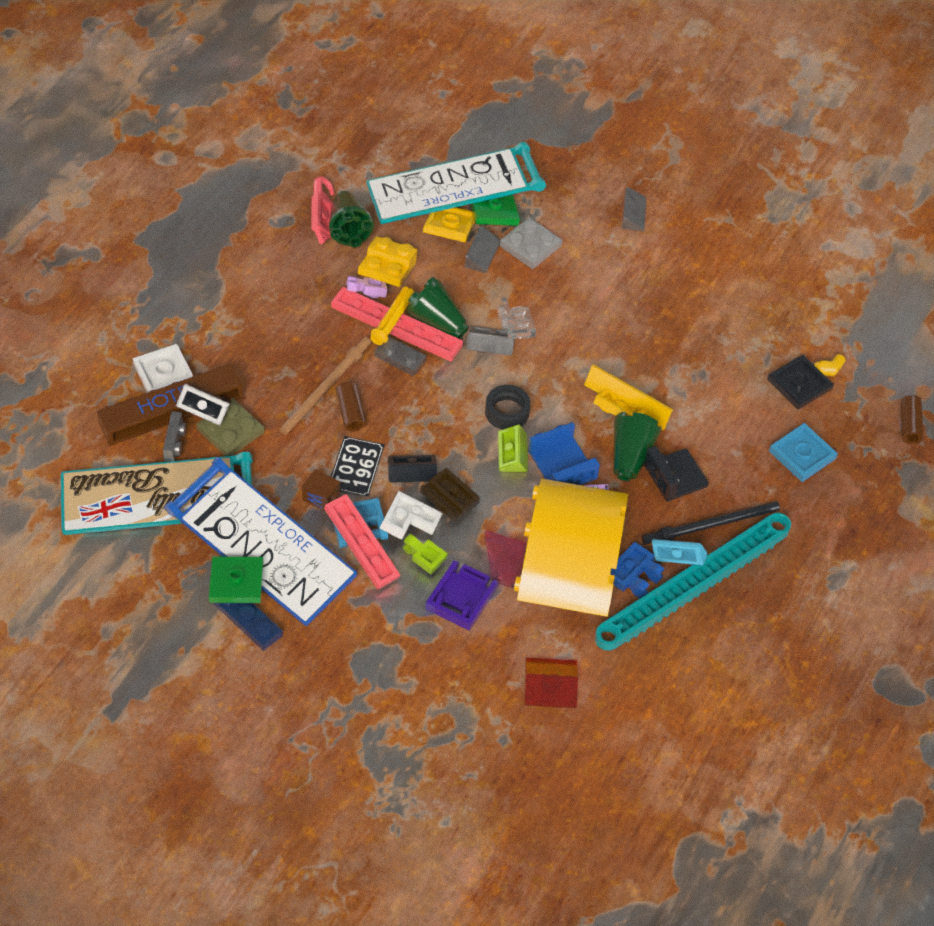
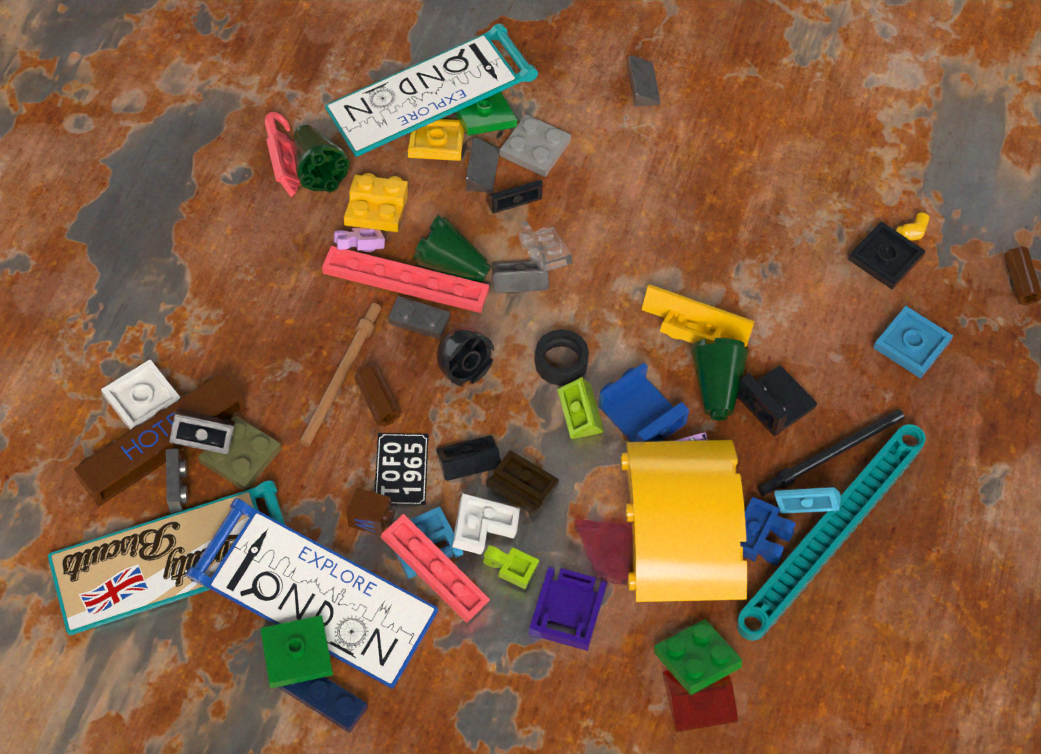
camera: 10 degrees left, 5 degrees up
yellow axle [371,286,414,345] -> none
none -> black cylinder [436,328,494,386]
none -> black slope [486,180,543,214]
none -> green plate [654,619,742,695]

